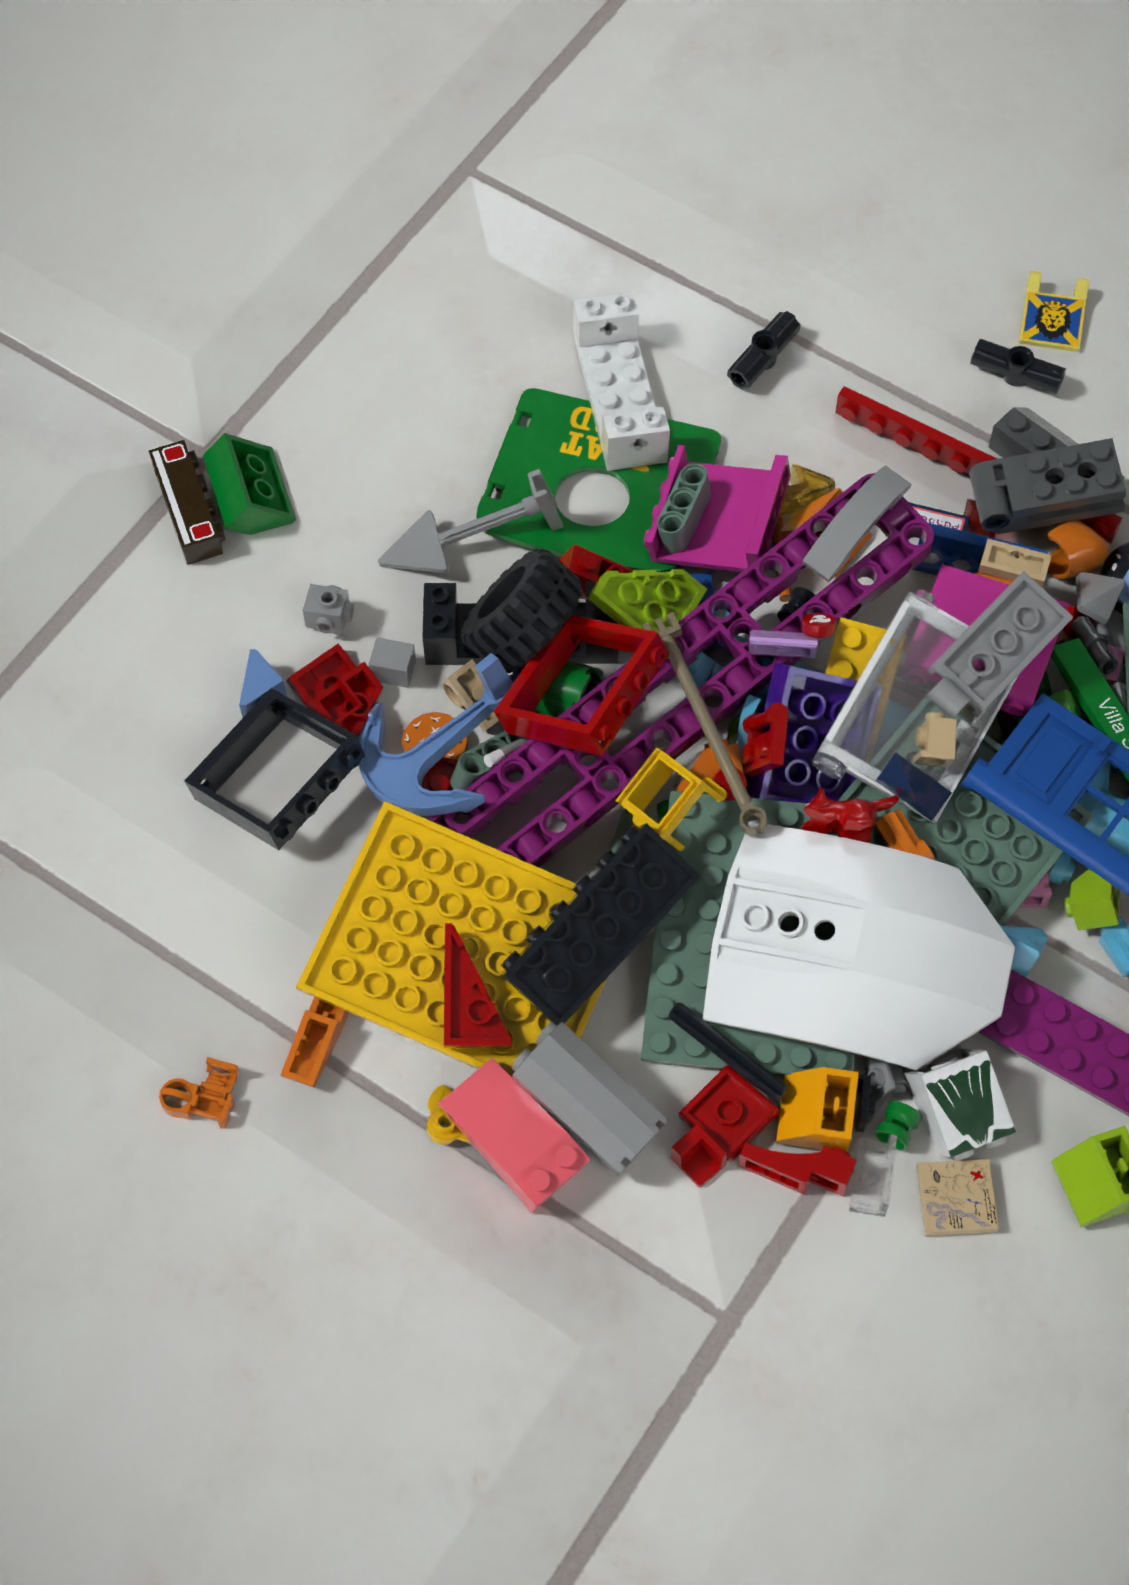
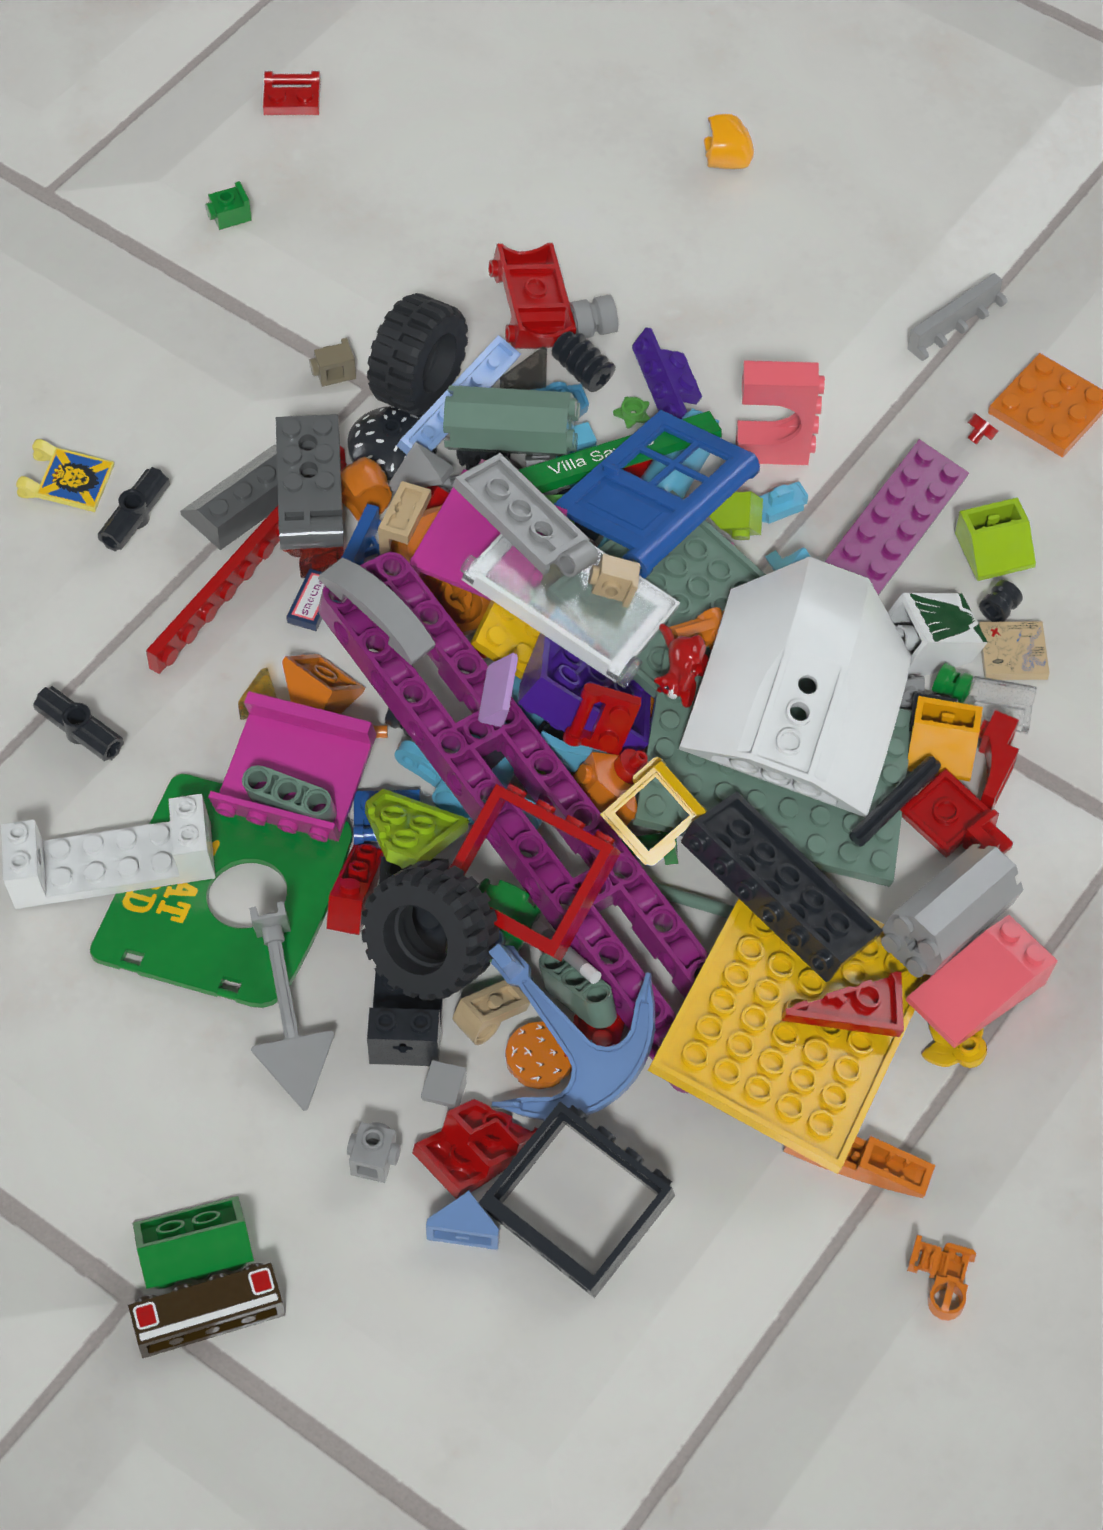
camera: 90 degrees left, 5 degrees down
dark tan hinge [642,612,768,836] -> none
red tile [802,613,836,638] -> none
dark blue slope [875,753,952,821] -> none
none -> black wheel [979,580,1023,622]

